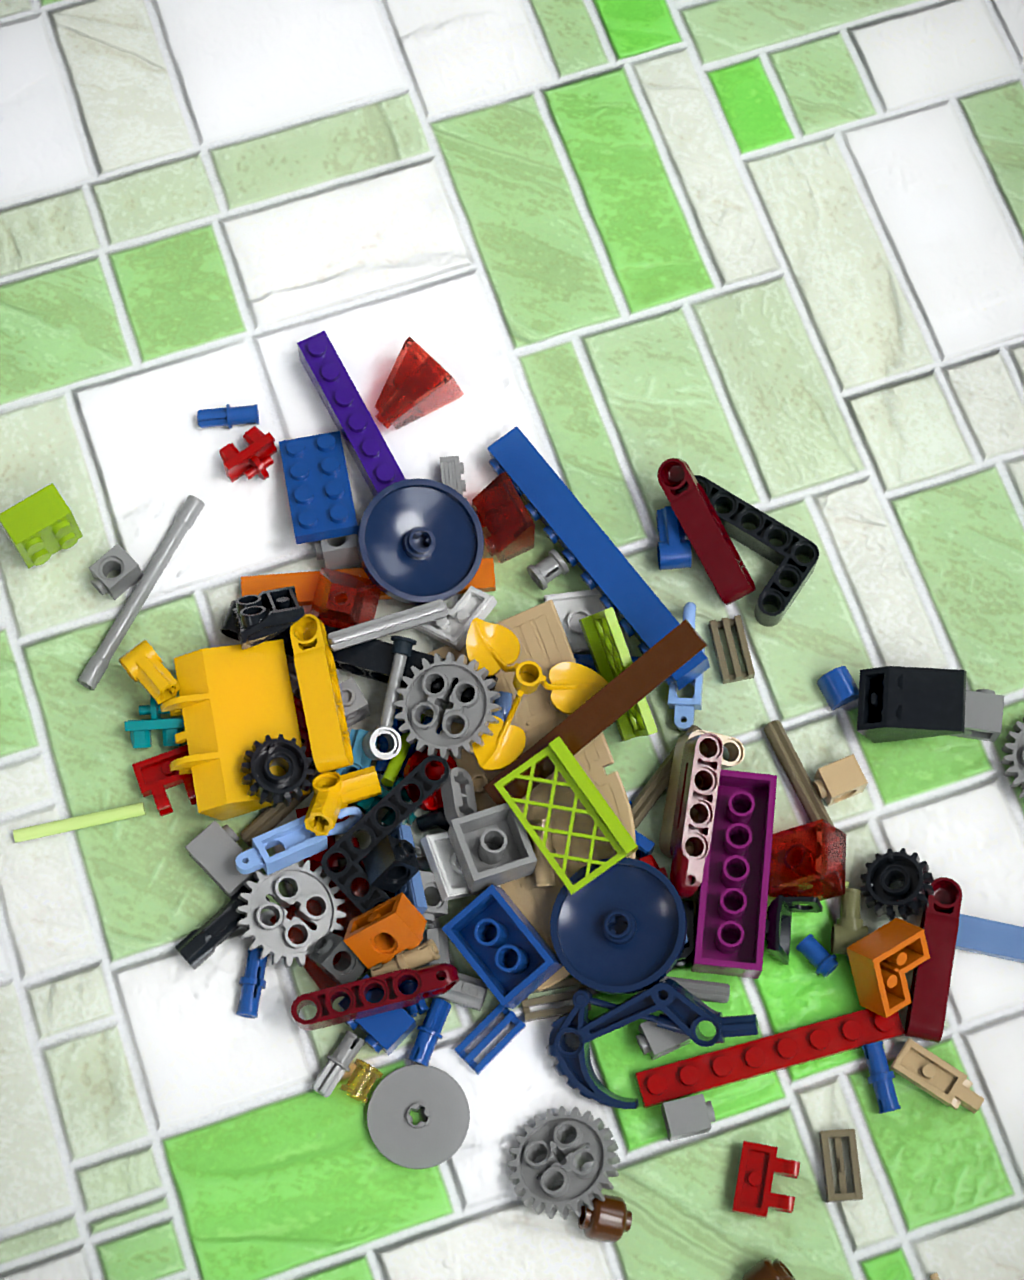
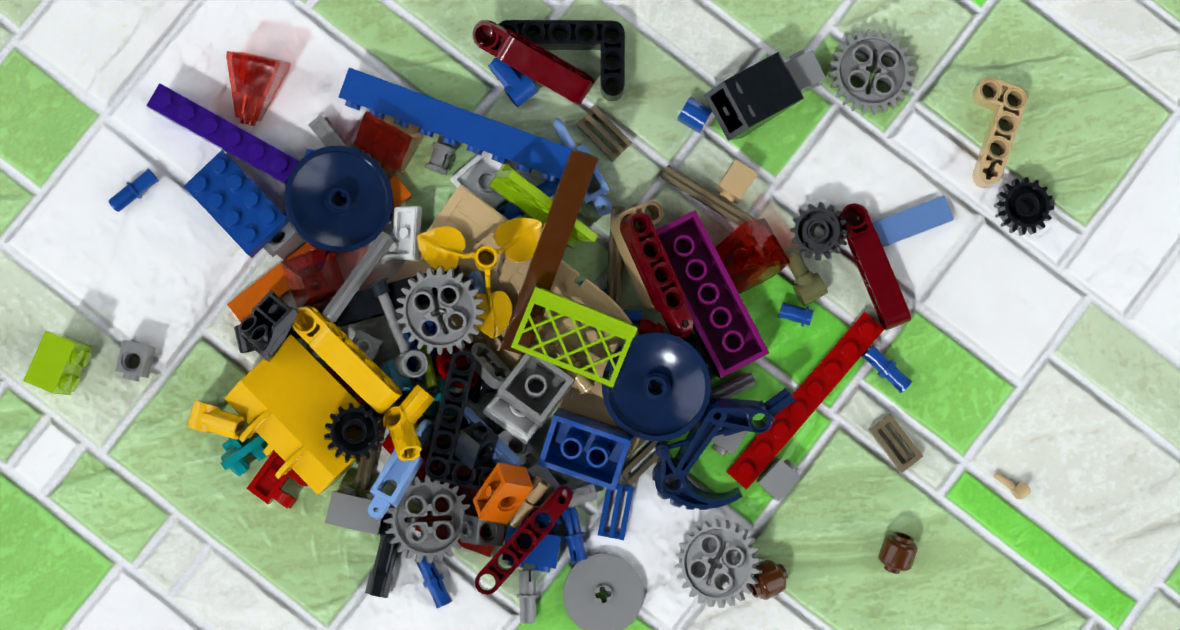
camera: 40 degrees left, 15 degrees up
yellowish green bar [13,802,146,843] -> none
light grey piece [77,495,205,690] -> none
red hips [219,426,278,483] -> none
clear yellow bush [340,1059,383,1104] -> none
red plate [732,1141,800,1218] -> none
black piece [765,895,822,965] -> none
orange brick [846,918,930,1018] -> none
tan hinge [890,1038,985,1114] -> none

